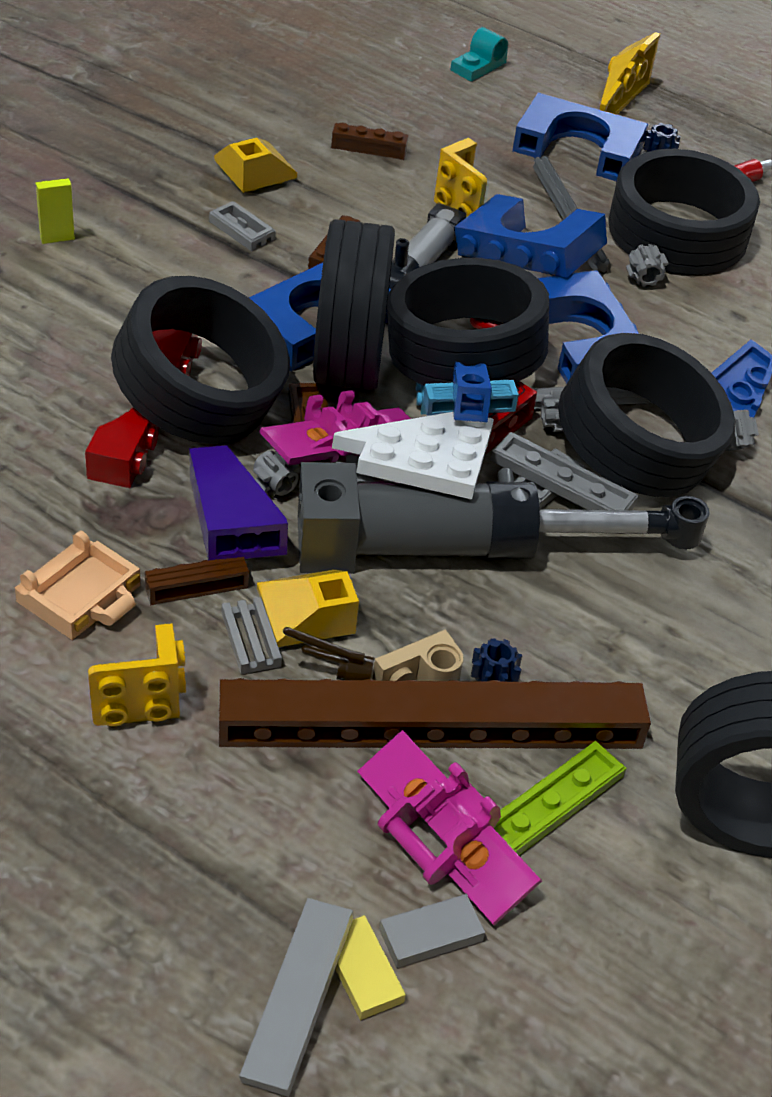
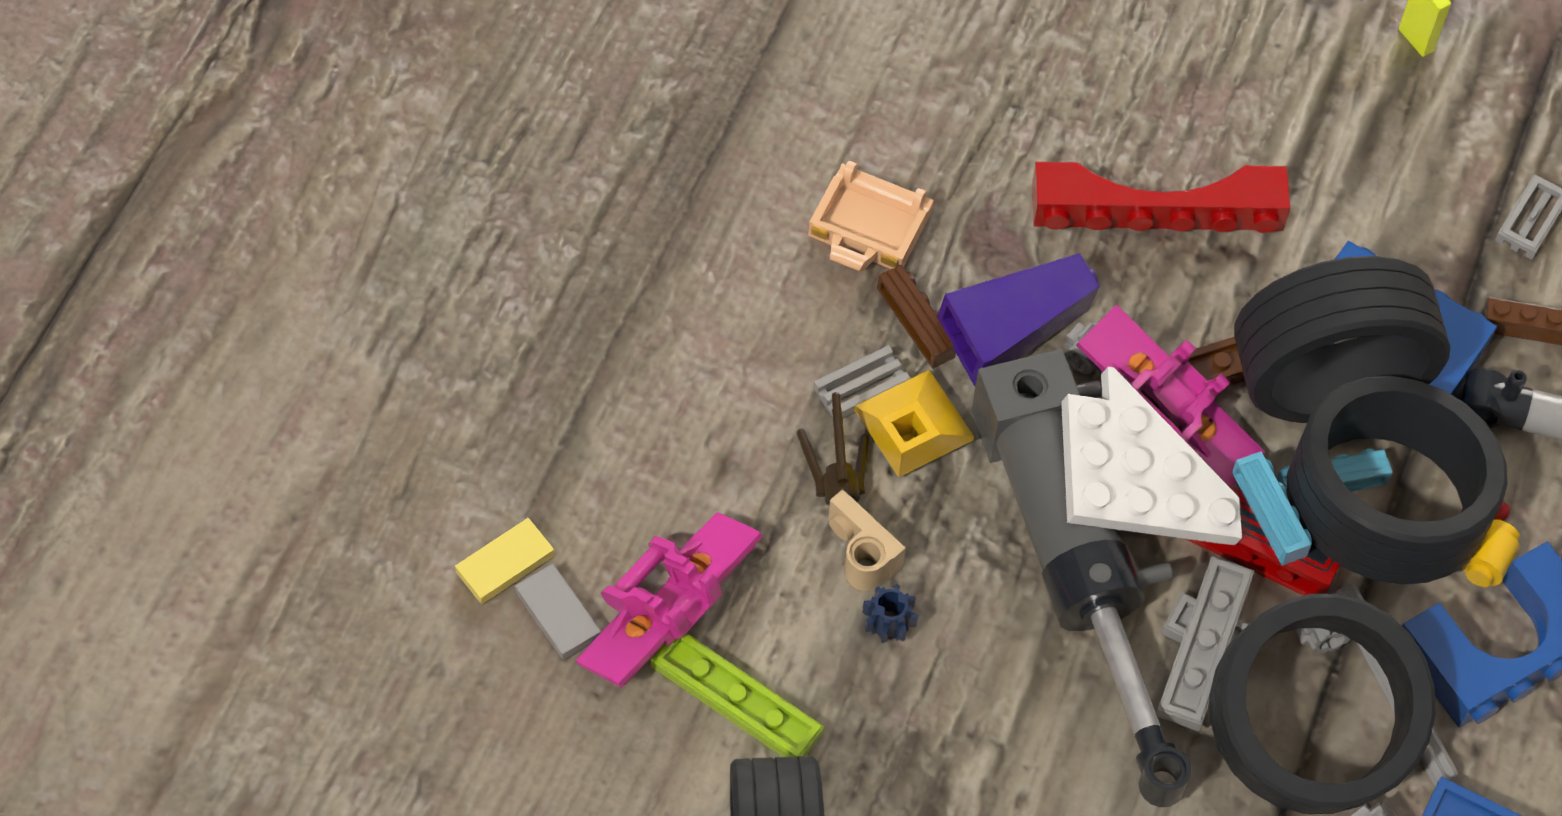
camera: 80 degrees right, 15 degrees up
yellow bracket [88,623,186,726] -> none
black tyre [111,276,290,444] -> none
reddish brown brick [219,678,651,749] -> none
light grey tile [239,898,354,1097] -> none
blue leg [453,362,492,422] -> none

